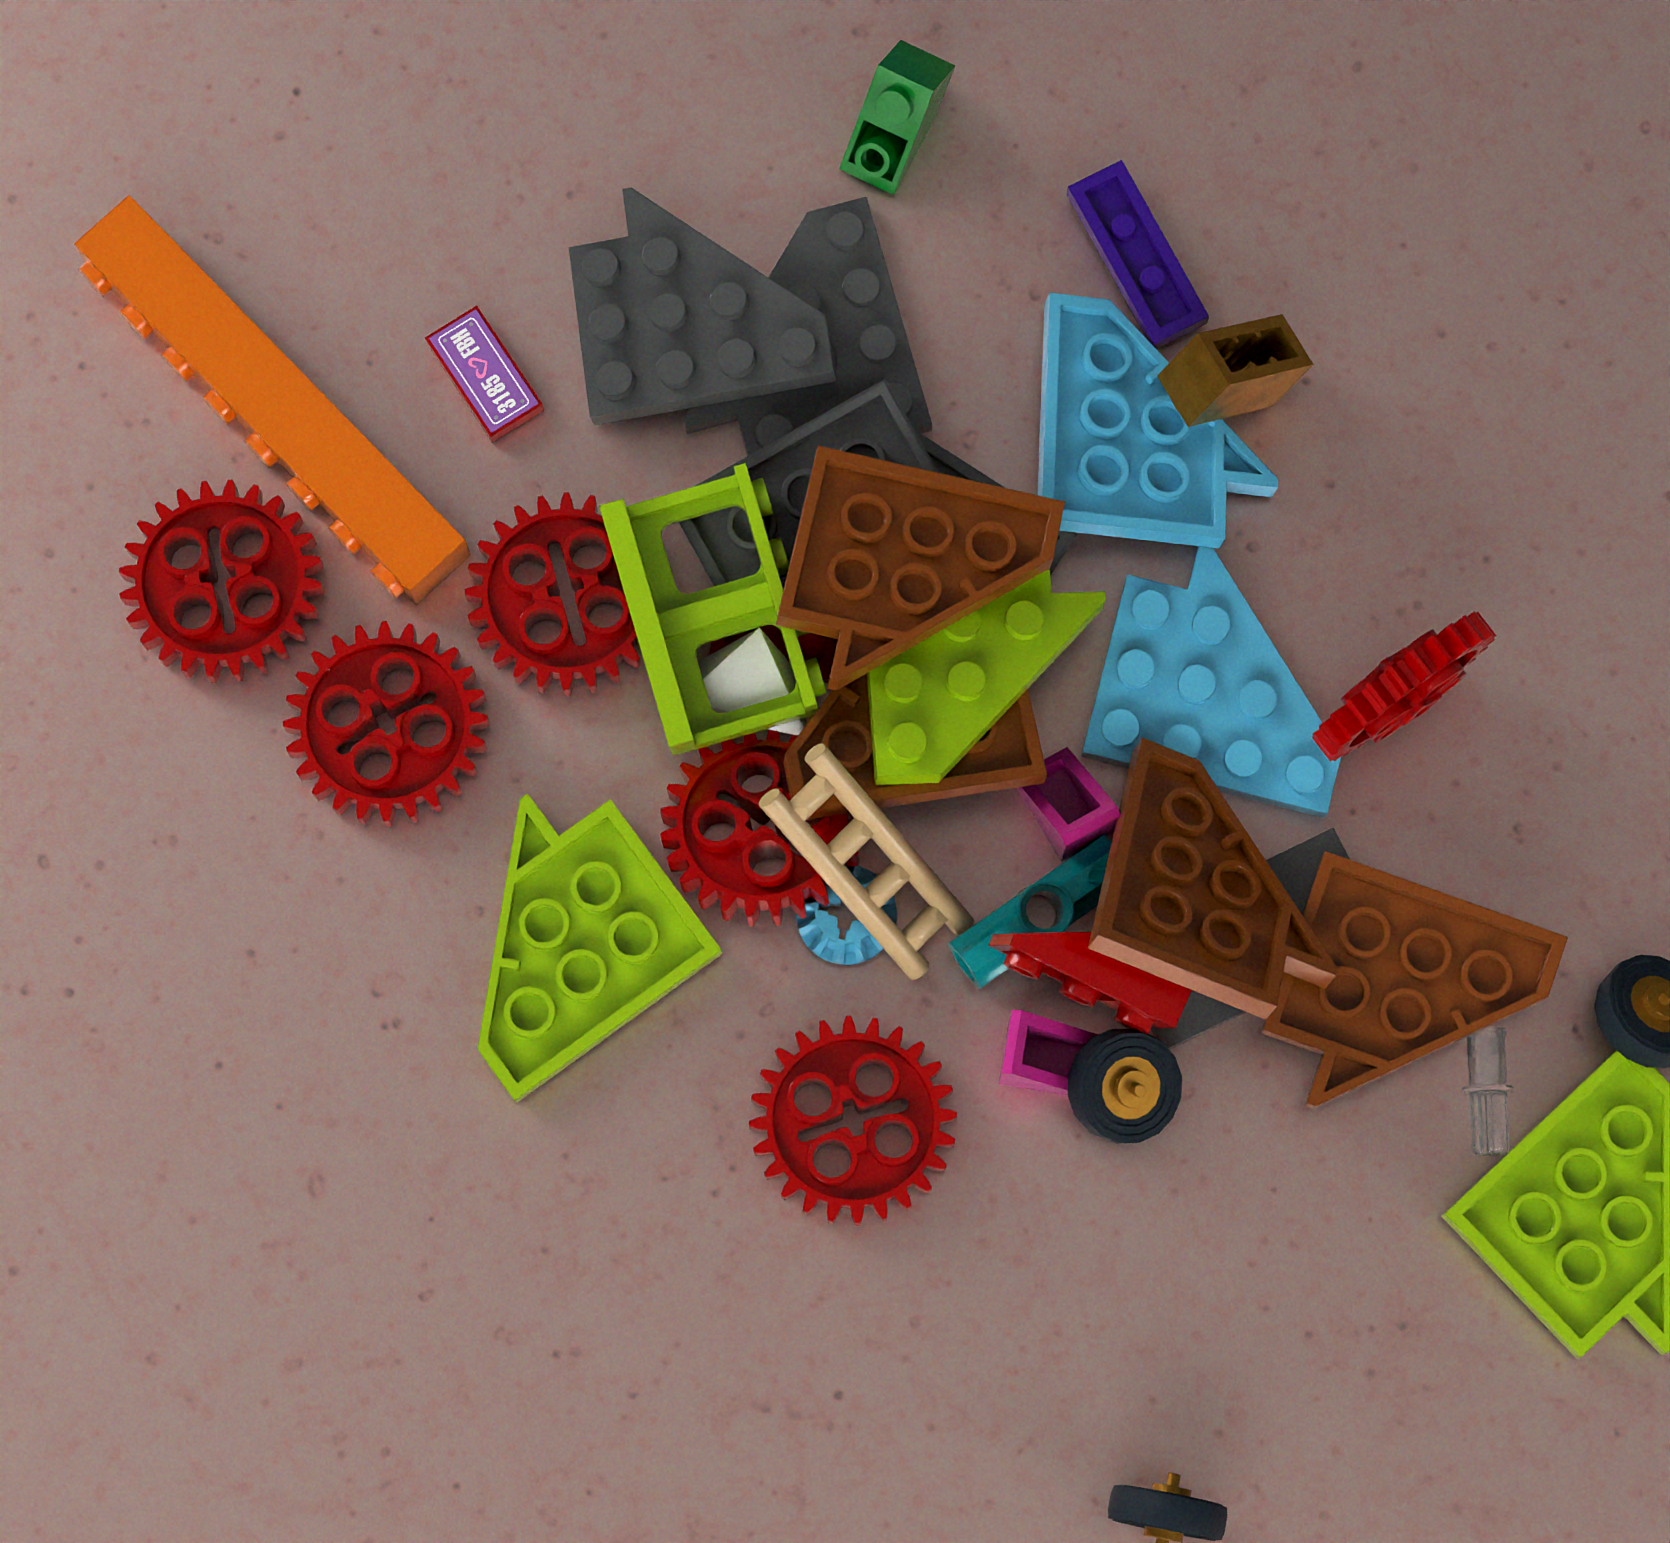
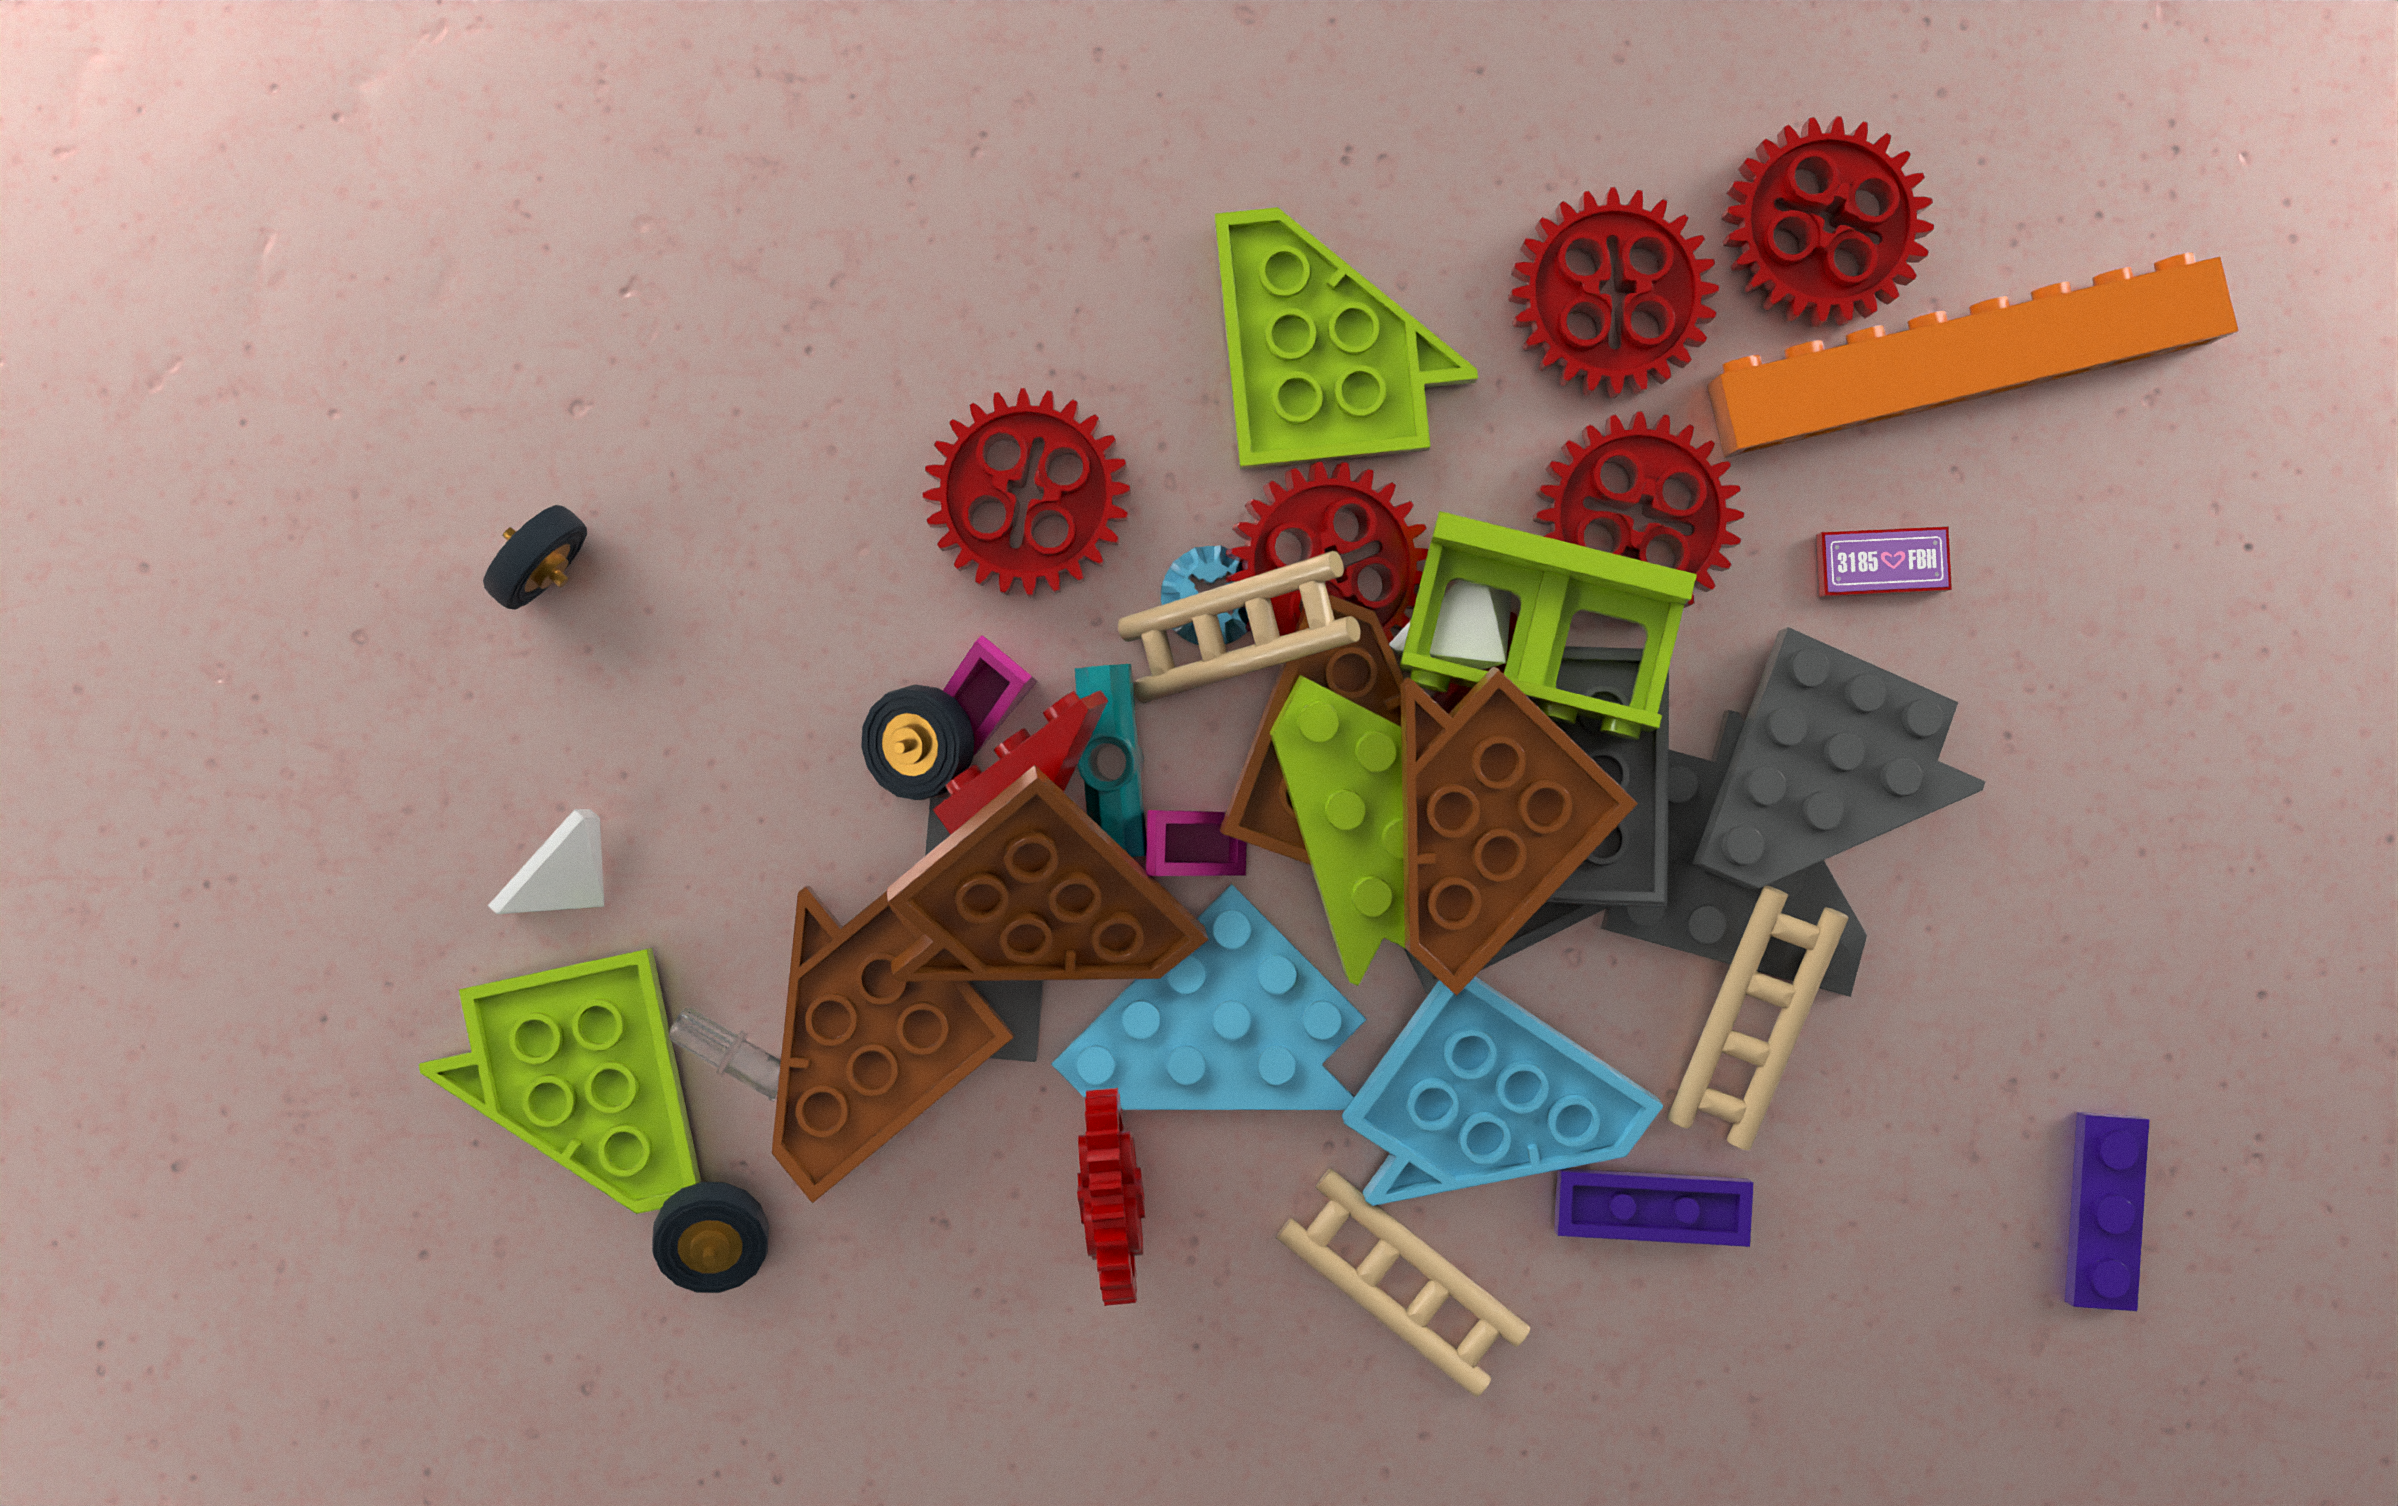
camera: 120 degrees right, 10 degrees up
green slope [839,40,955,195] -> none
pearl gold brick [1157,314,1314,427] -> none
none -> white slope [488,809,604,914]
none -> tan bar [1276,1168,1531,1397]
none -> tan bar [1667,885,1849,1150]

